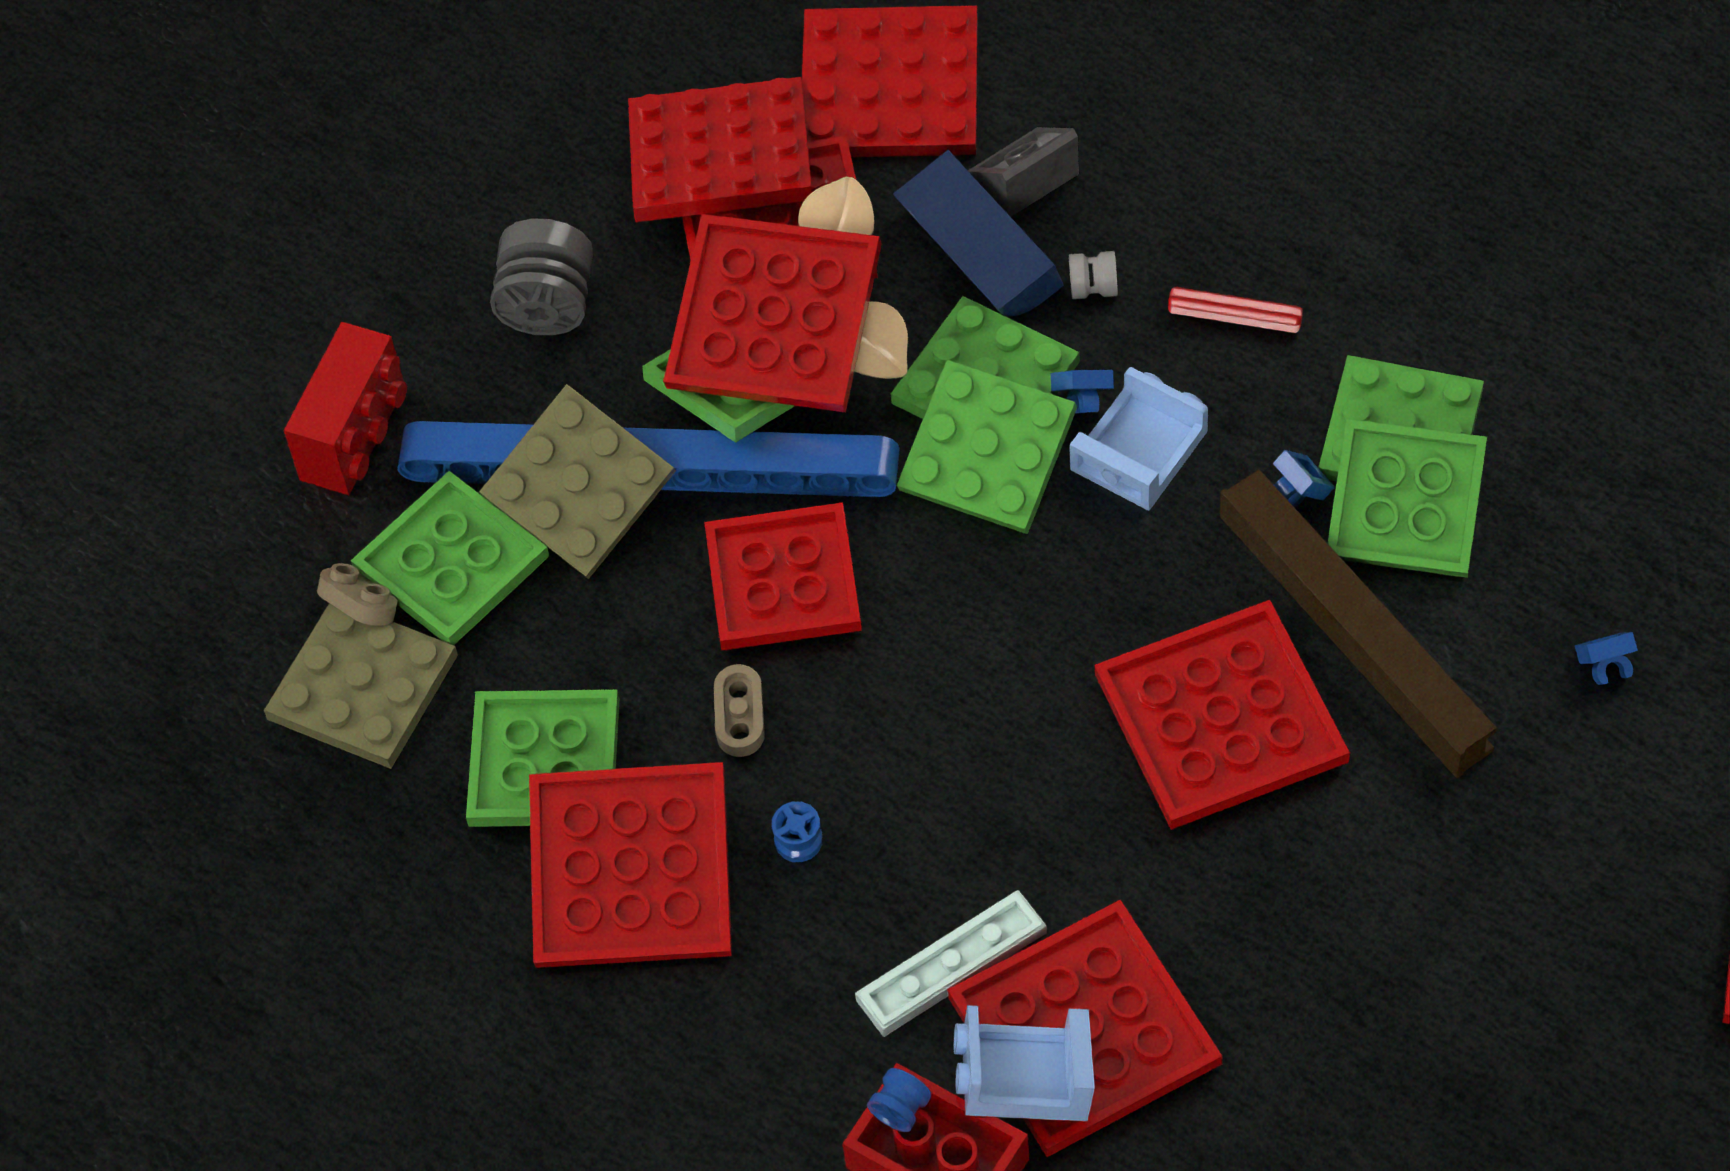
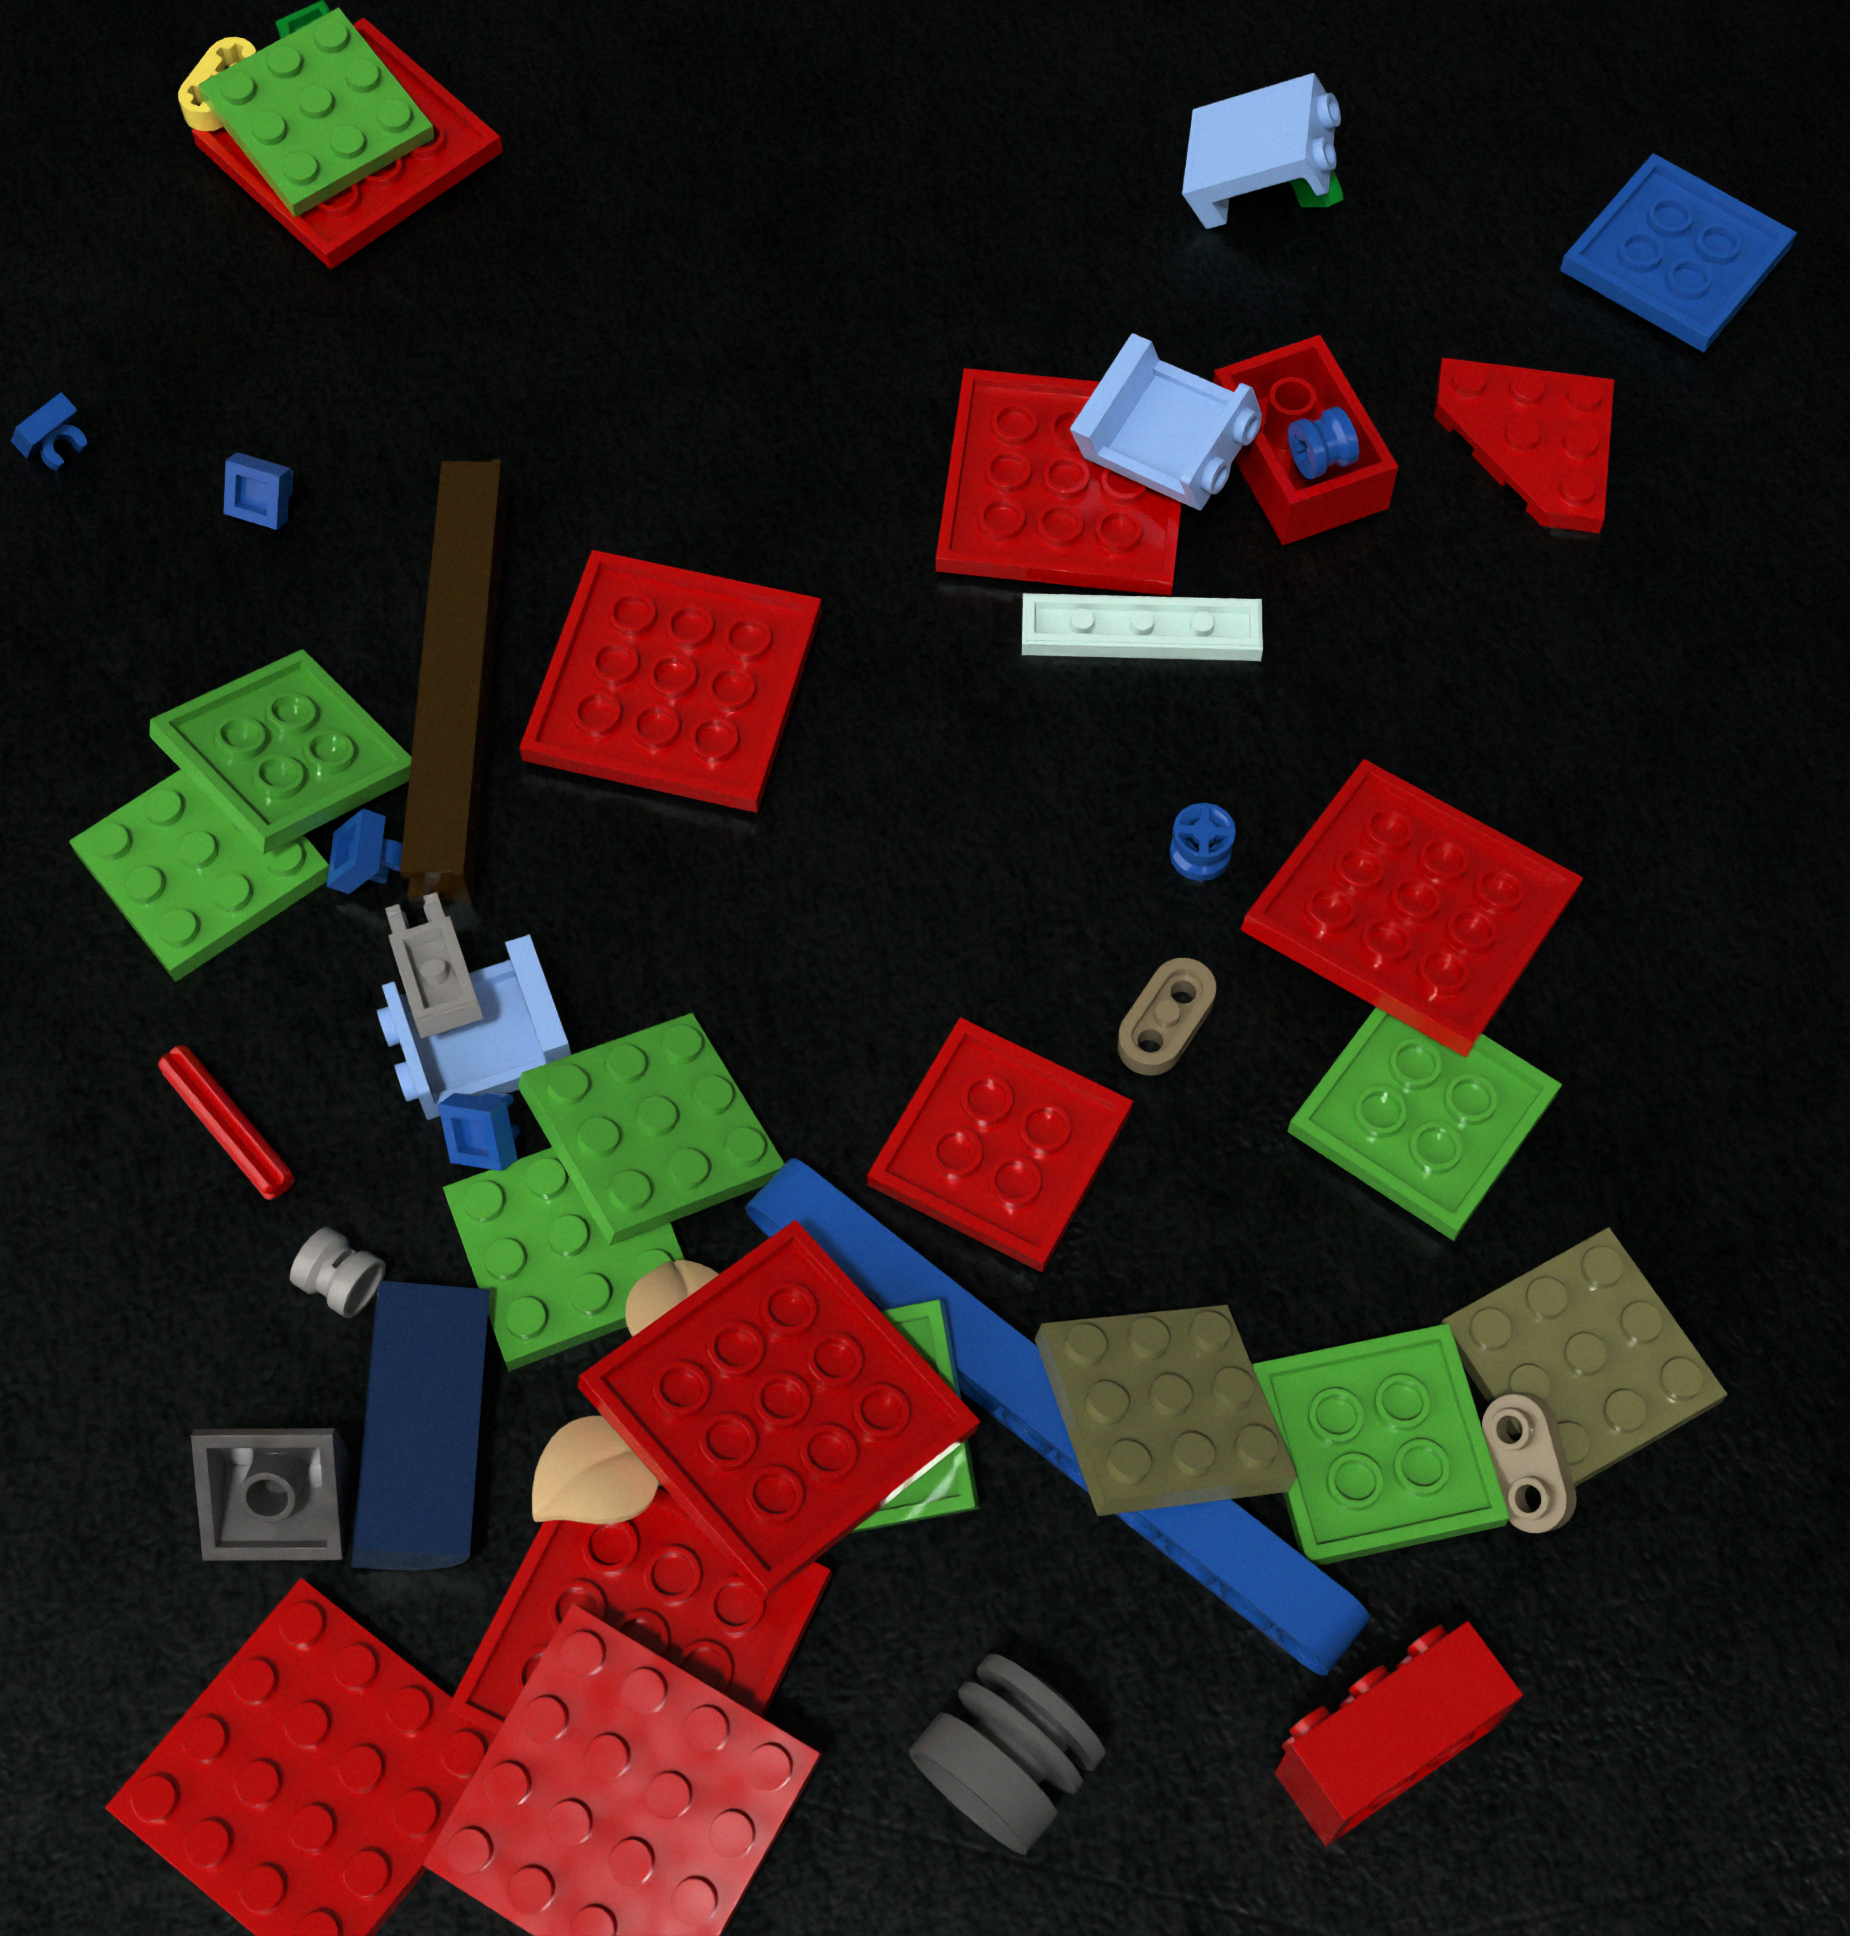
camera: 150 degrees left, 5 degrees up
none -> light grey hinge [385,892,484,1039]

